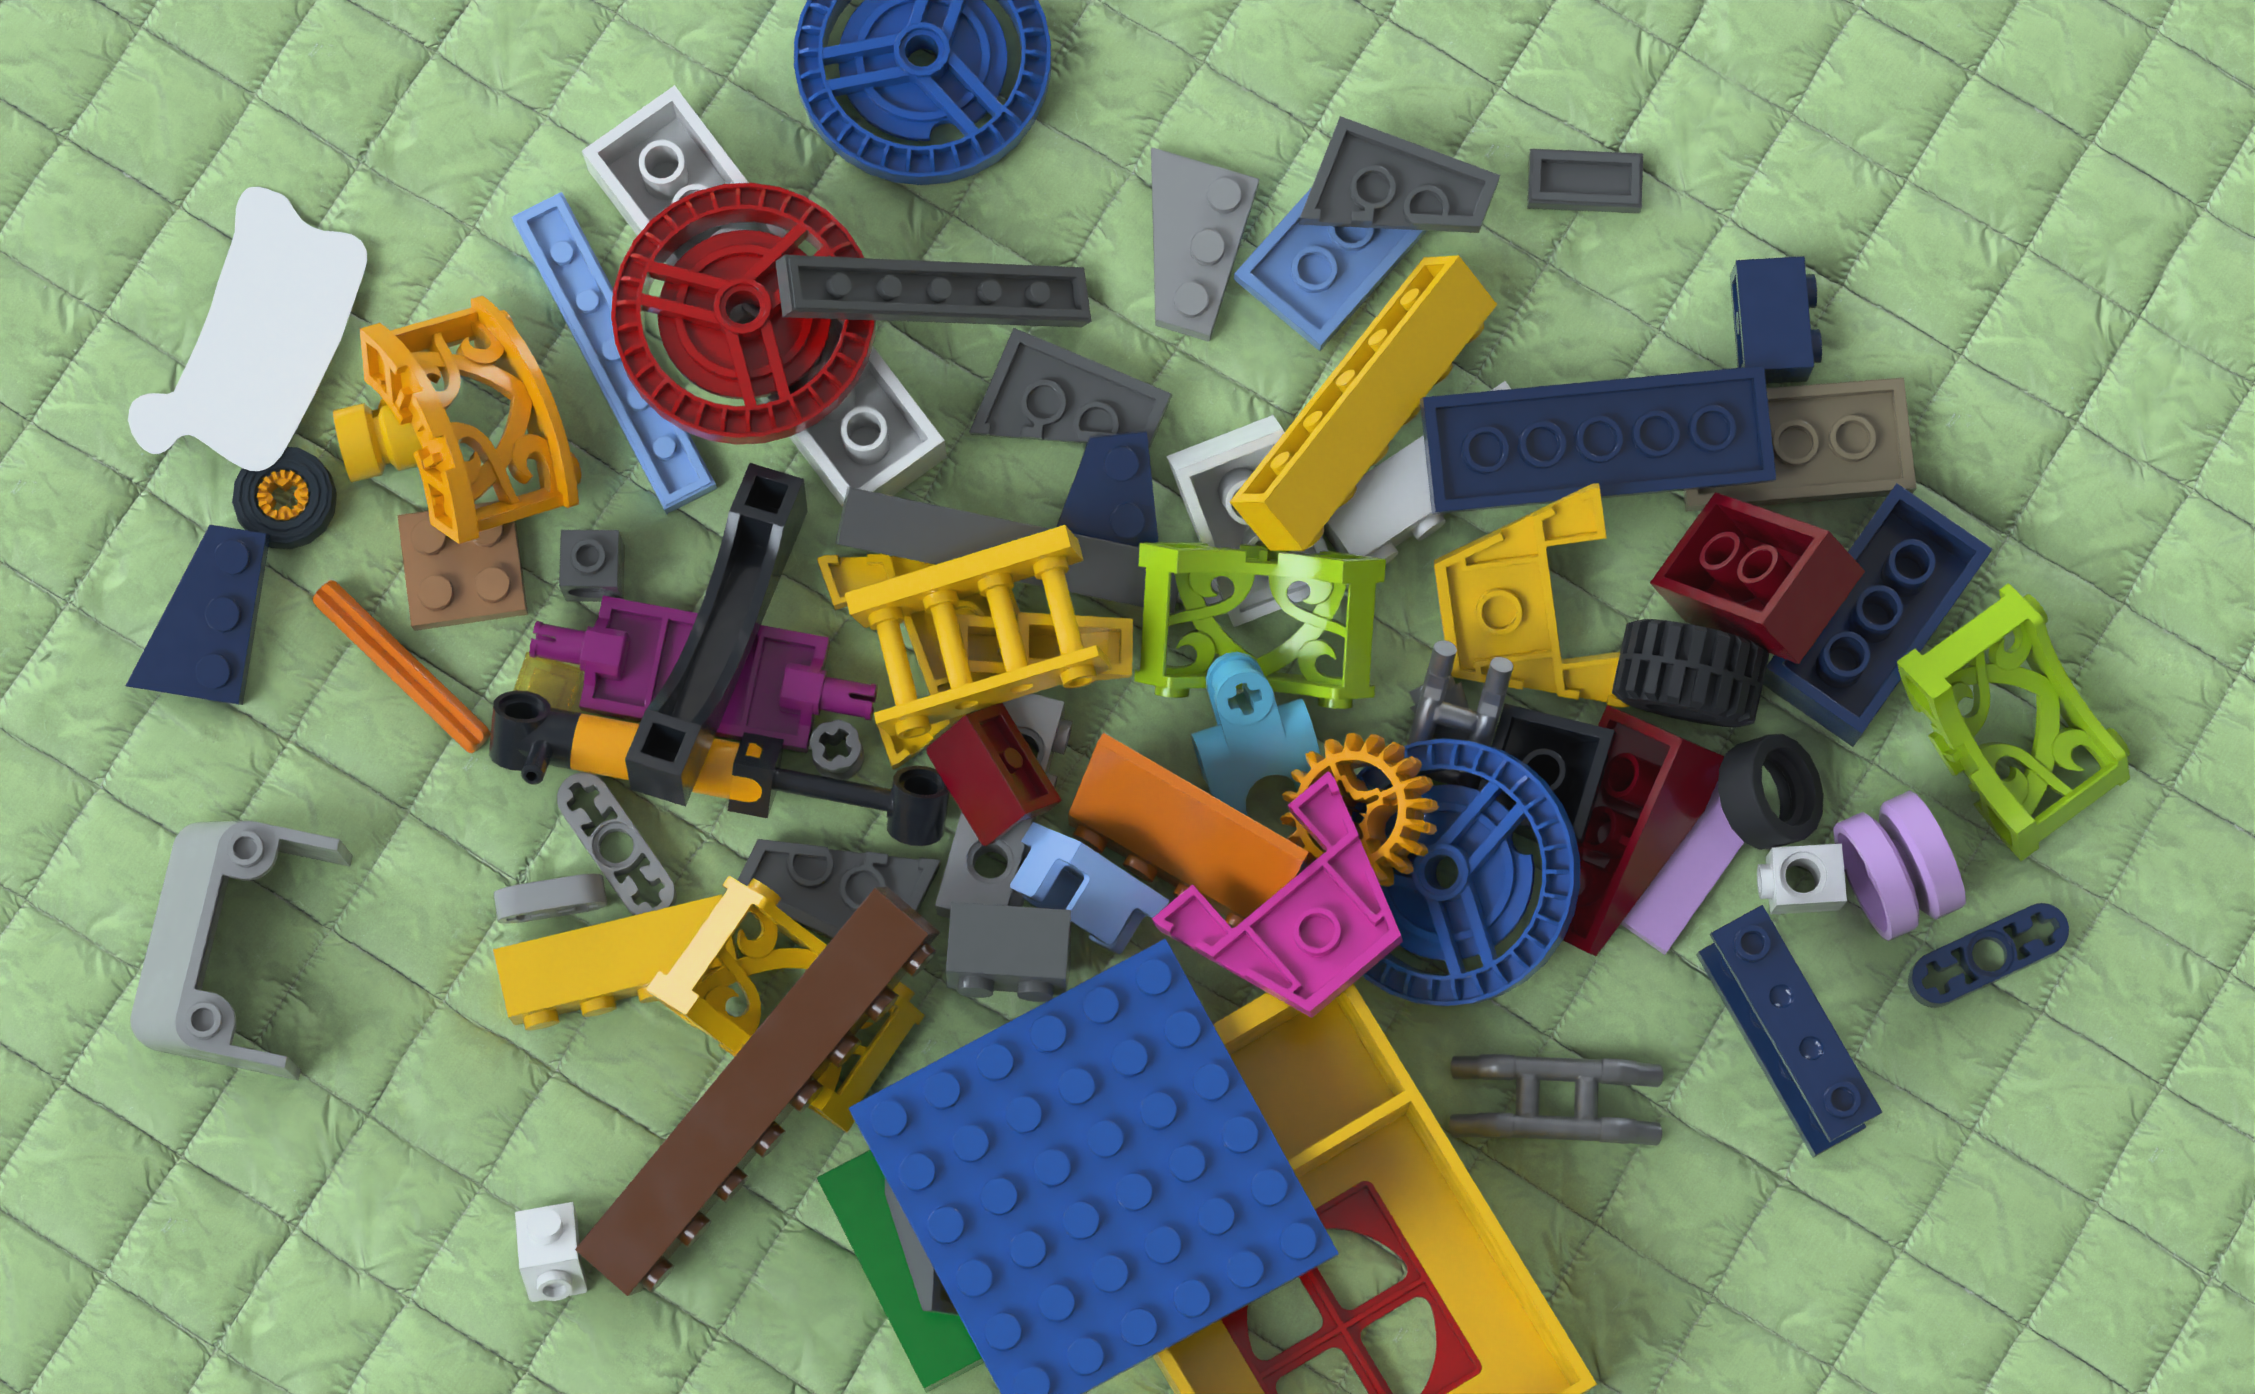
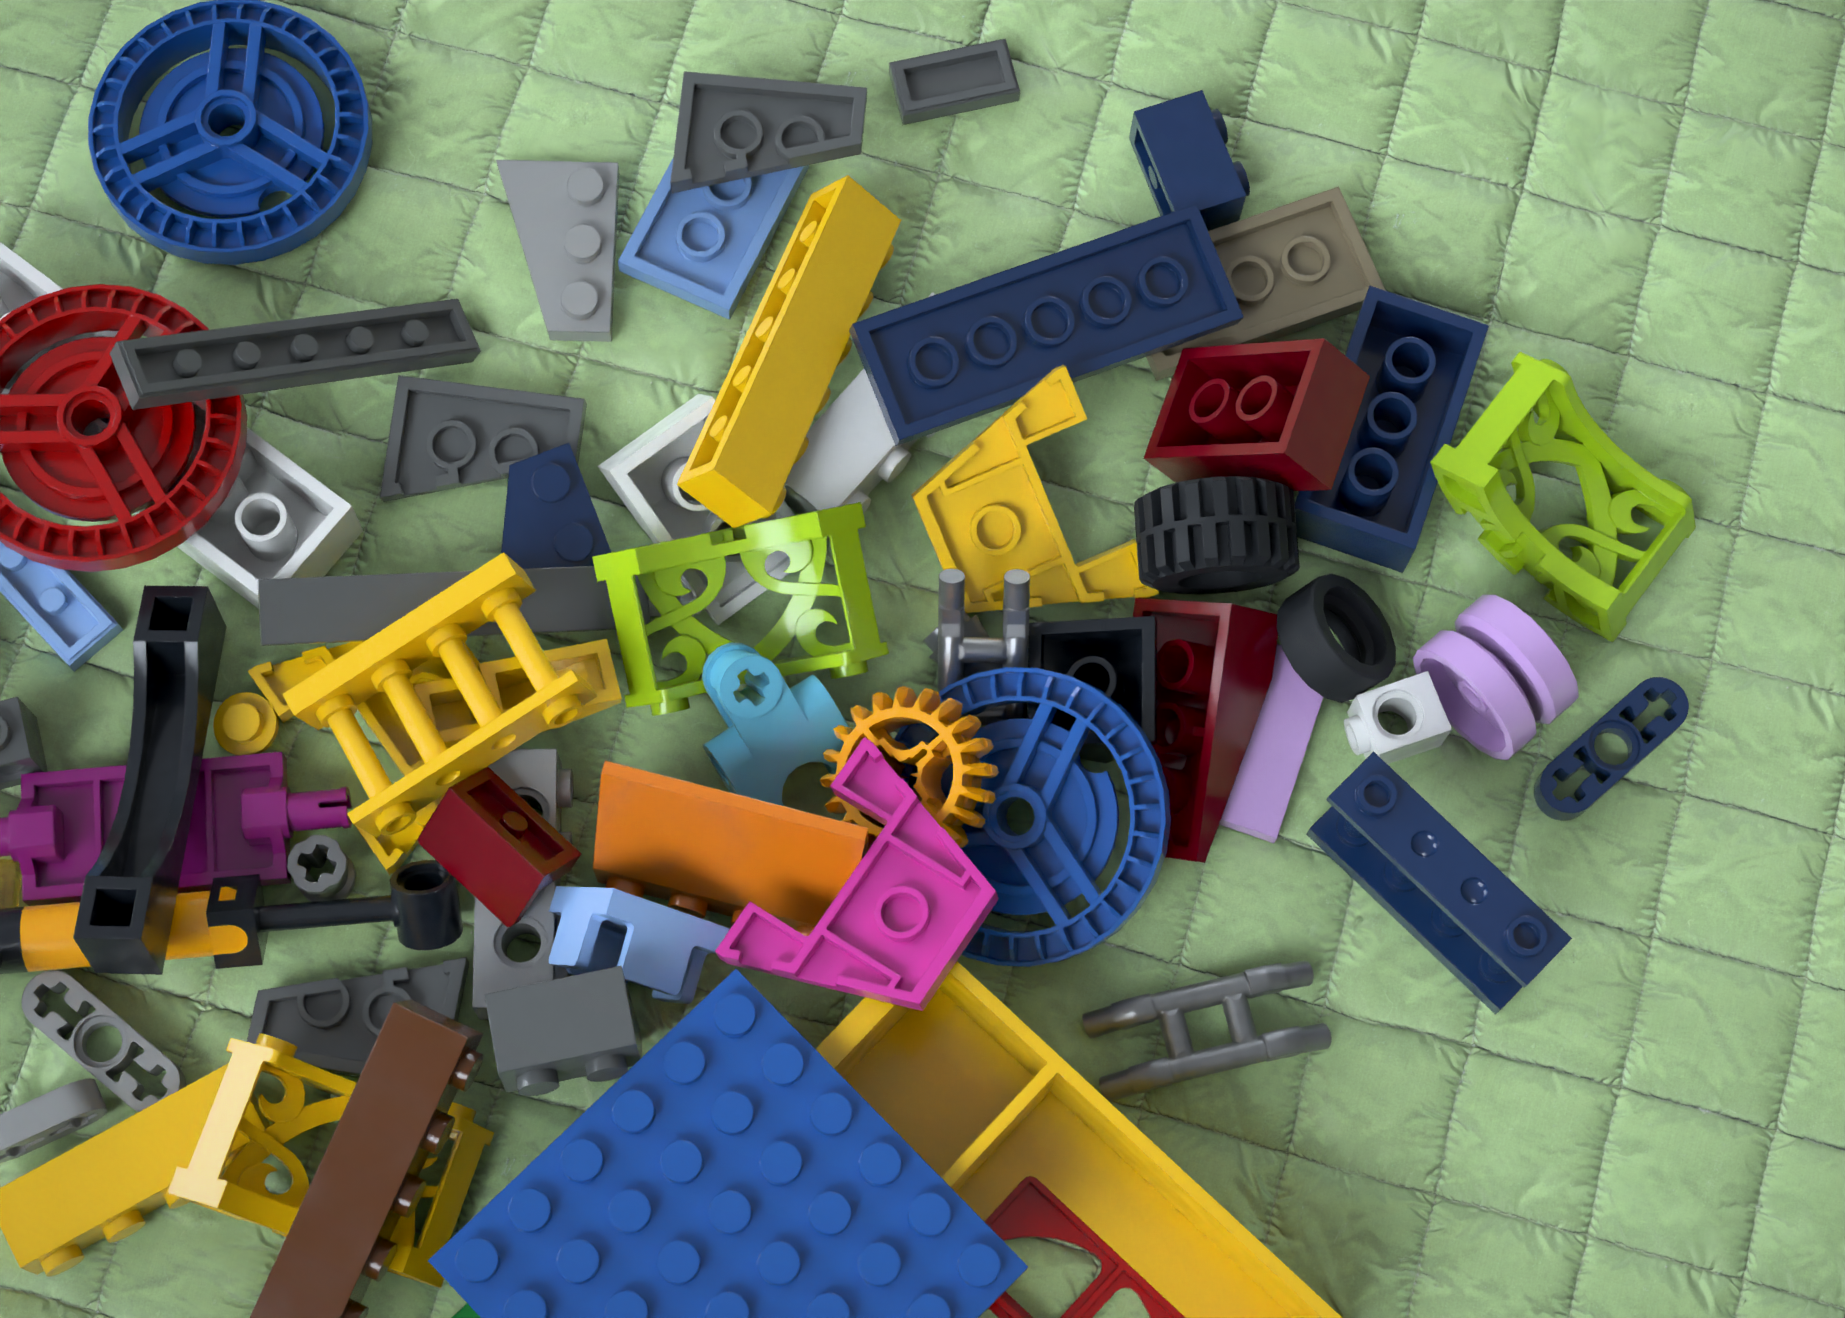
camera: 20 degrees left, 5 degrees down
none -> yellow plate [213,692,279,756]

